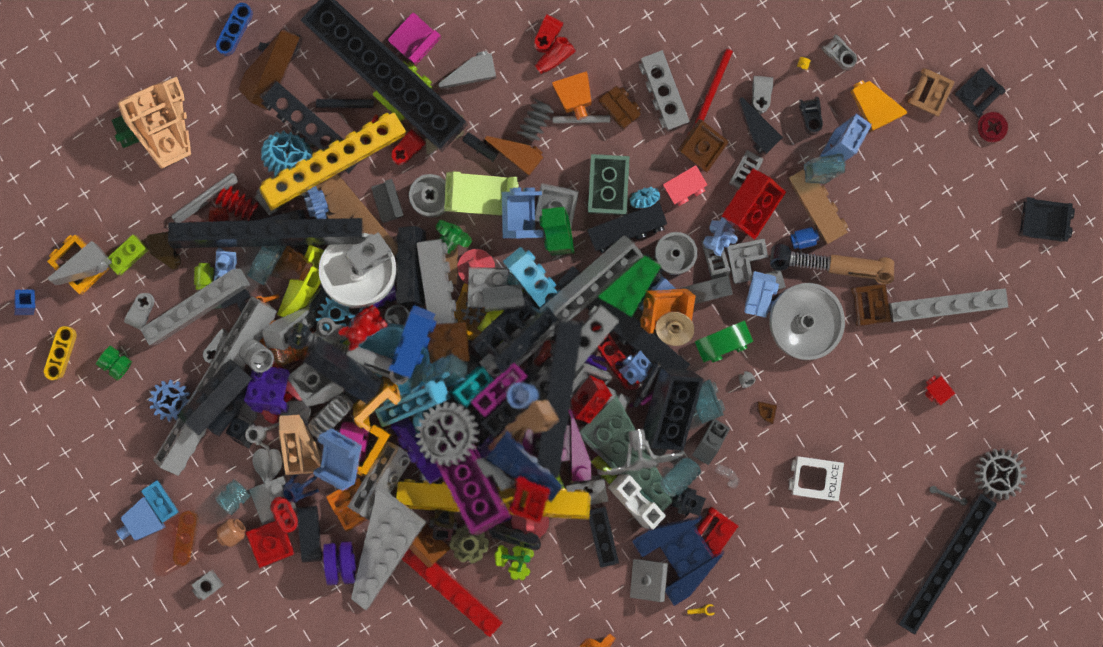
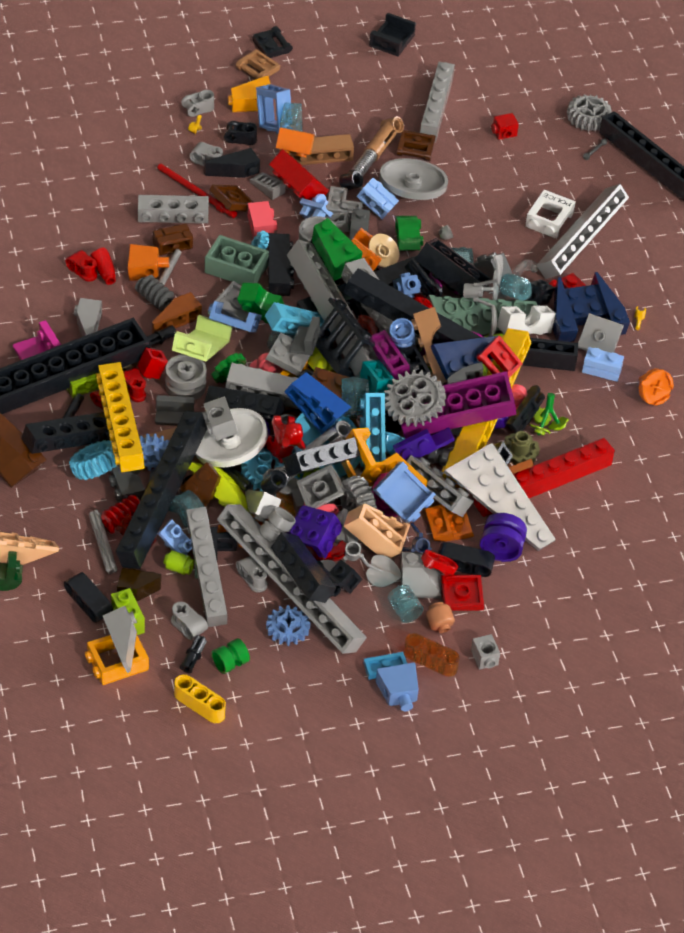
camera: 75 degrees left, 40 degrees down
blue brick [14,290,35,315] -> none
reddish brown tile [758,401,777,424] -> none
blue brick [790,227,820,250] -> none
dark red gear [977,112,1008,143] -> none
none -> black beam [64,572,114,623]
none -> red brick [137,348,168,379]
none -> black axle [180,635,207,674]
none -> orange brick [276,127,315,158]
none -> light grey brick [537,184,629,279]
none -> light blue brick [582,347,624,382]

